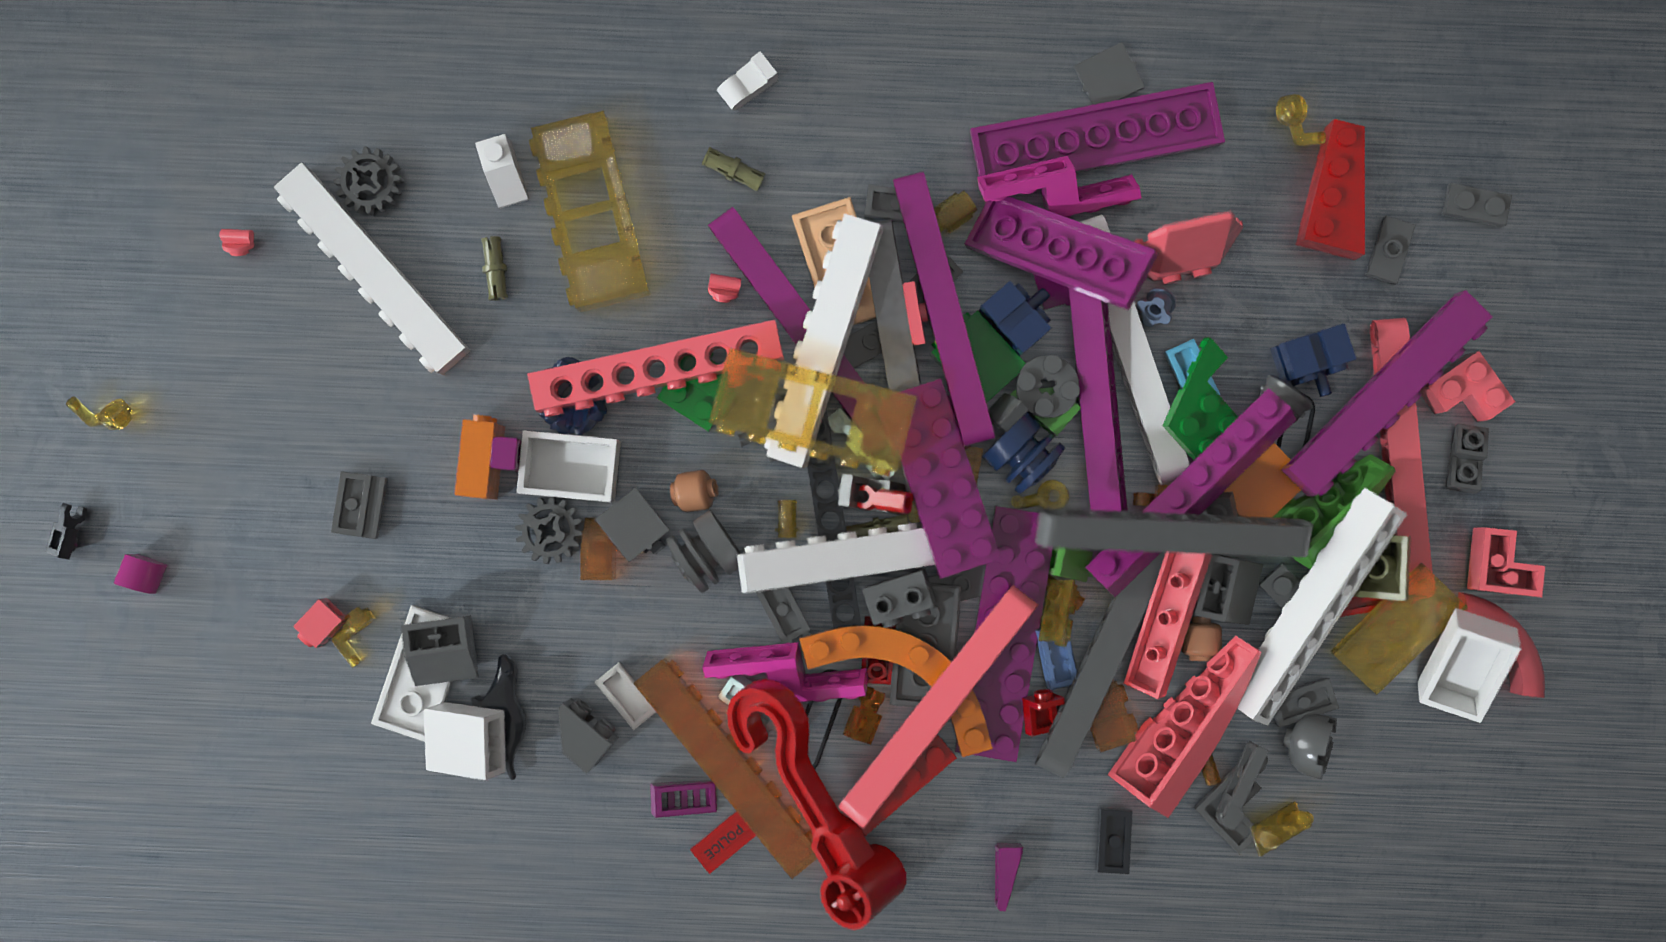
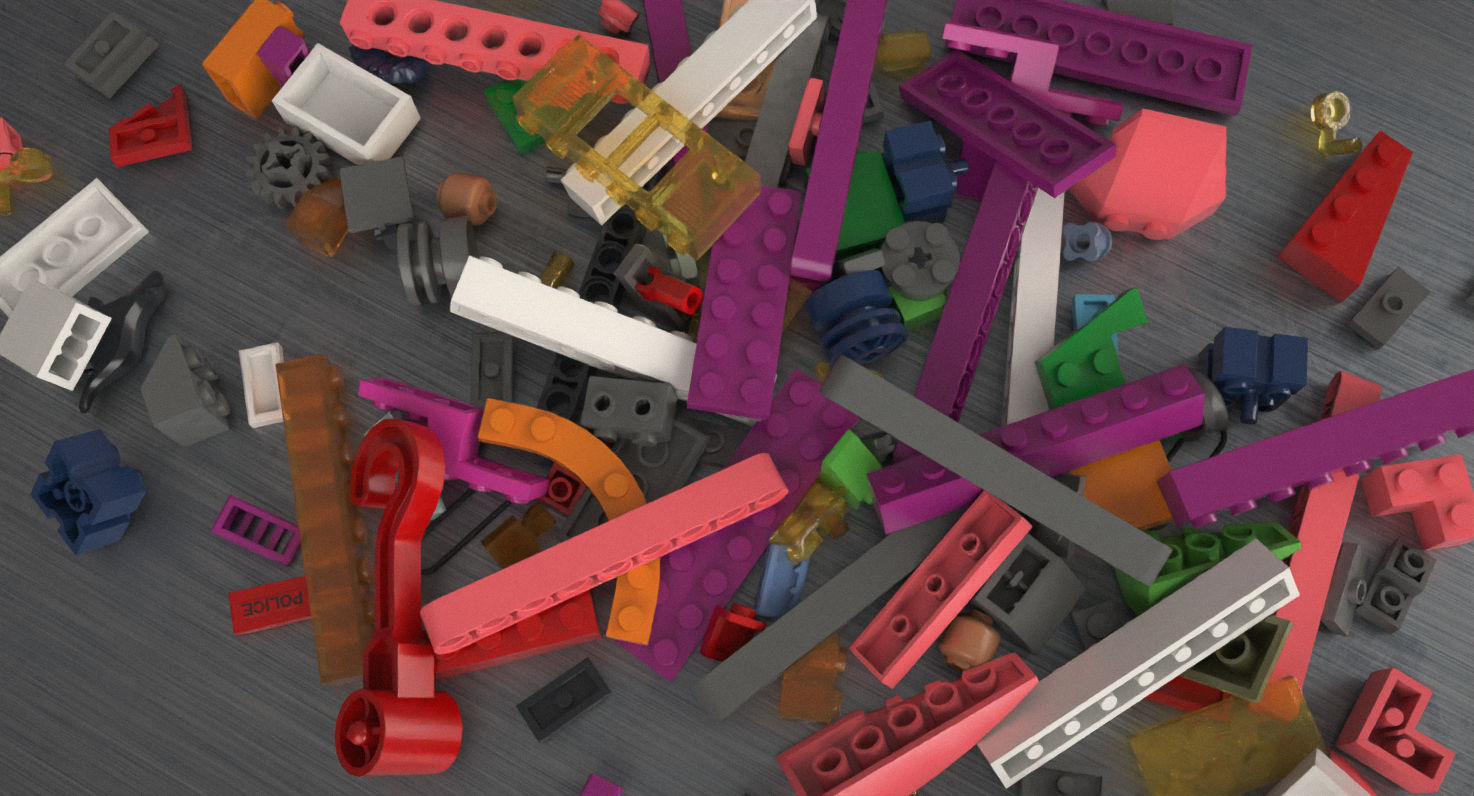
camera: 20 degrees right, 15 degrees down
dark grey slope [401,615,479,686] -> none
none -> dark blue brick [30,429,147,556]
none -> red wing [108,85,192,167]
none -> black plate [516,657,613,743]
none -> flat silver plate [1321,541,1371,637]

